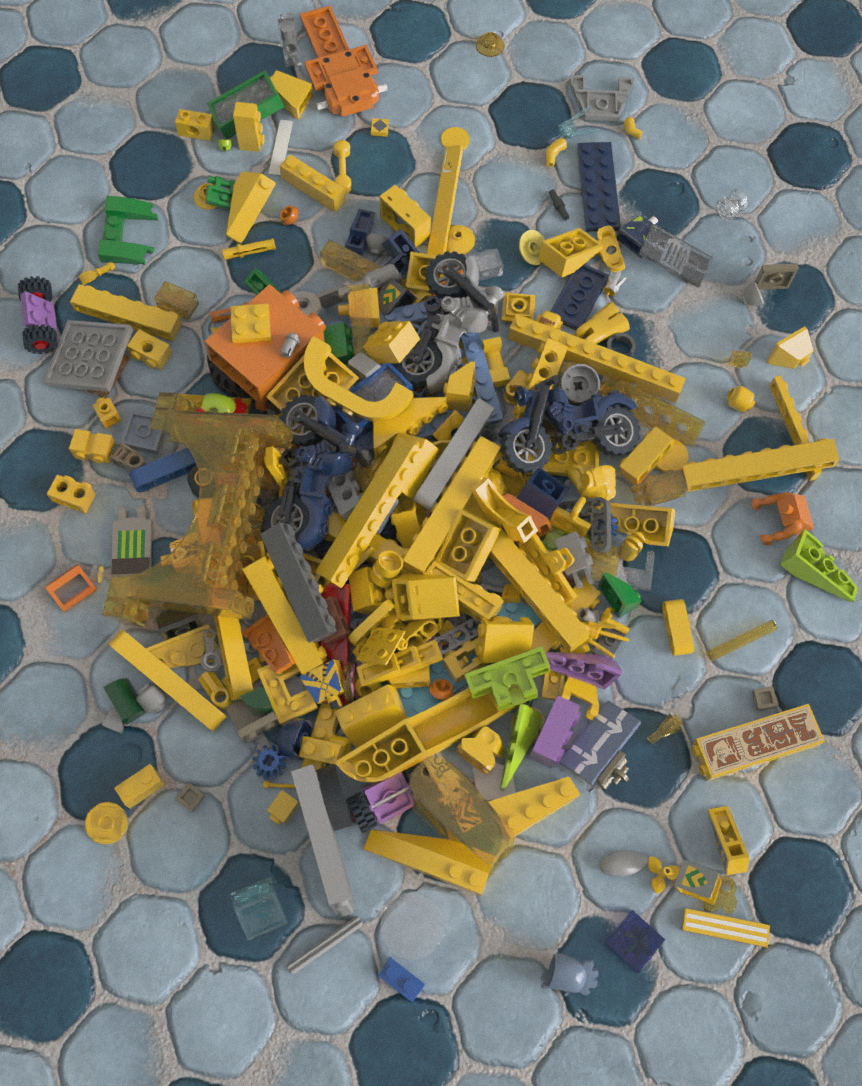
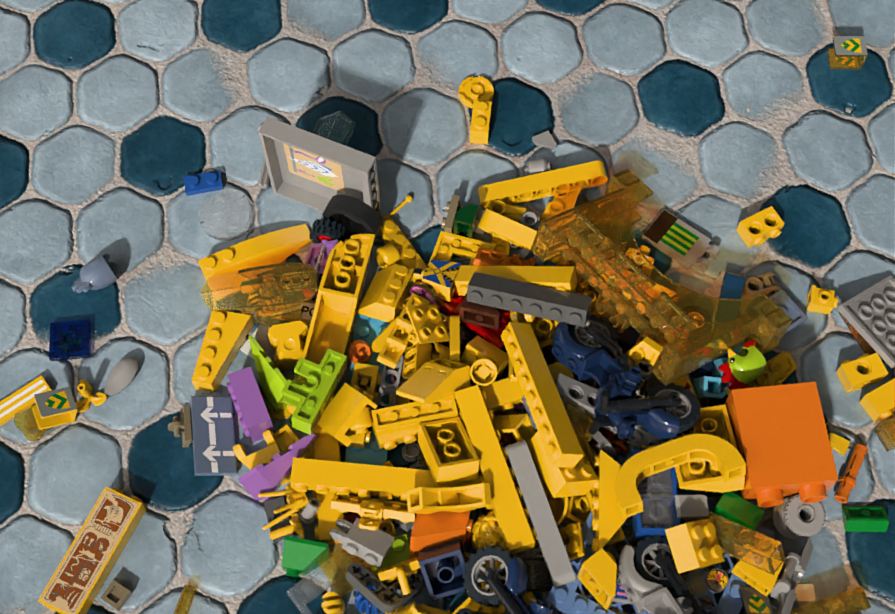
camera: 135 degrees right, 5 degrees down
orange tile [45,563,97,612] -> none
yellow brick [69,429,116,464] -> none
clear tile [90,564,104,584] -> none
dark green brick [103,678,146,725] -> none
dark tan tile [175,783,205,812] -> none
yellow plate [230,304,271,343] -> none
blue gear [252,745,287,780] -> none
yellow brick [267,790,300,825] -> none
dark blue cylinder [276,718,313,760] -> none
light grey pin [279,333,299,358] -> none
yellow plate [299,736,343,765] -> none
clear yellow cone [647,713,683,744] -> none
yellow beam [662,599,694,656] -> none
yellow slope [708,806,750,875] -> none

